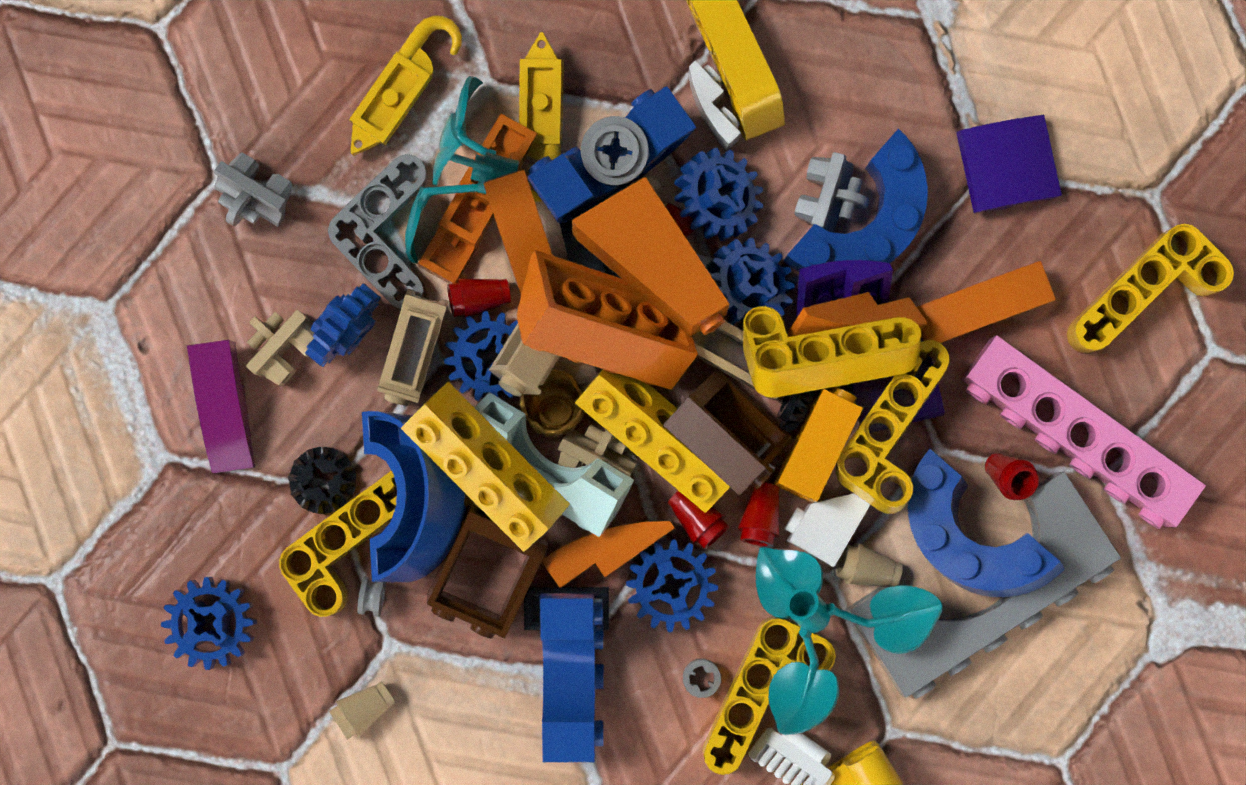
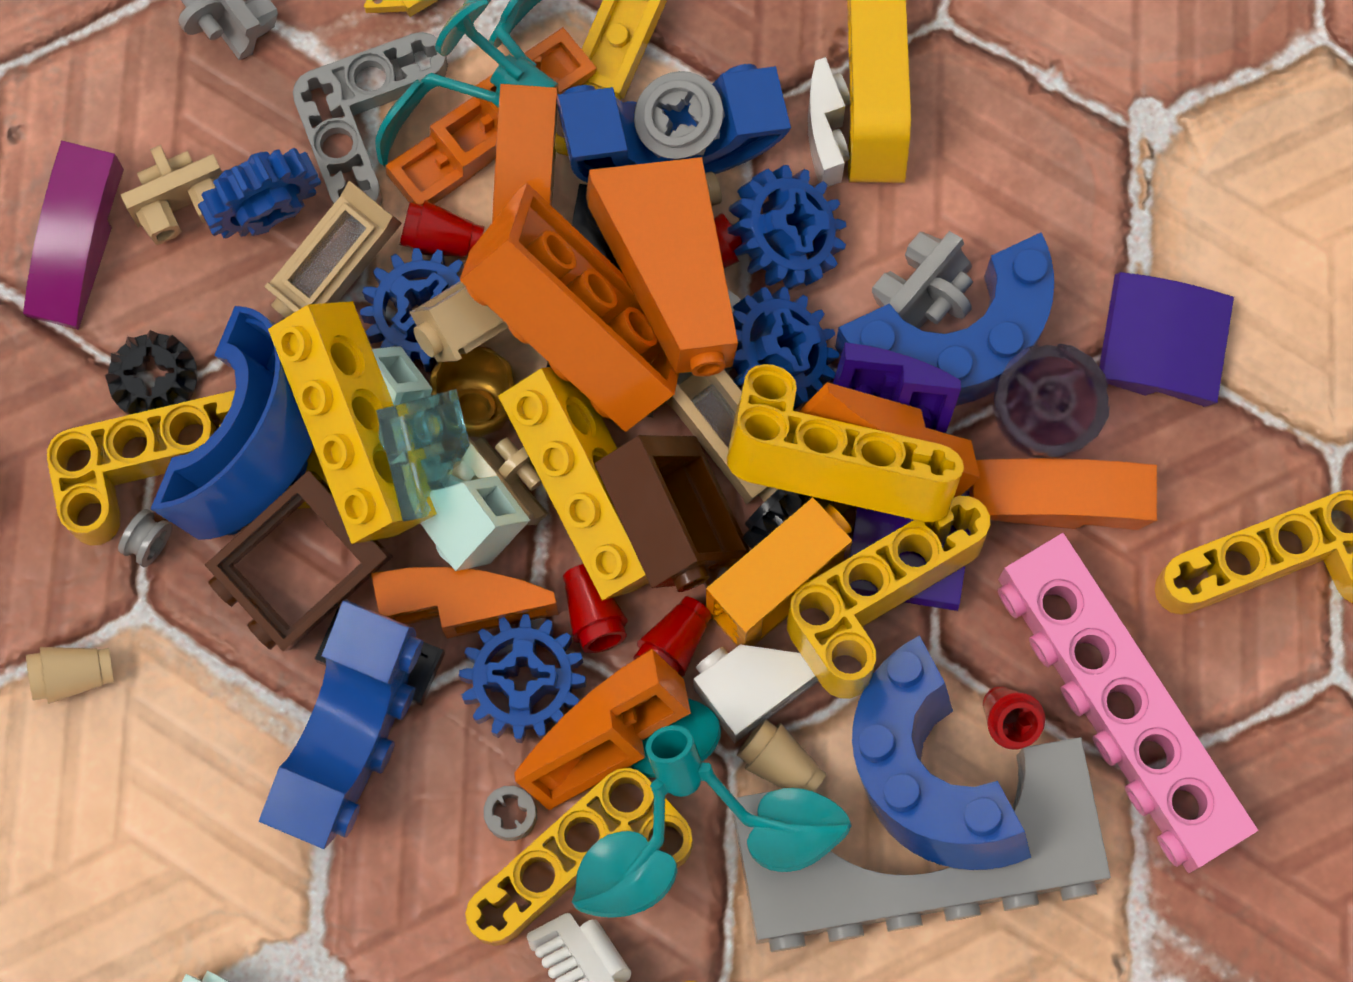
camera: 20 degrees right, 10 degrees down
none -> clear light blue wing [376,389,470,522]
none -> orange slope [514,649,691,810]
none -> cylinder [993,344,1110,459]

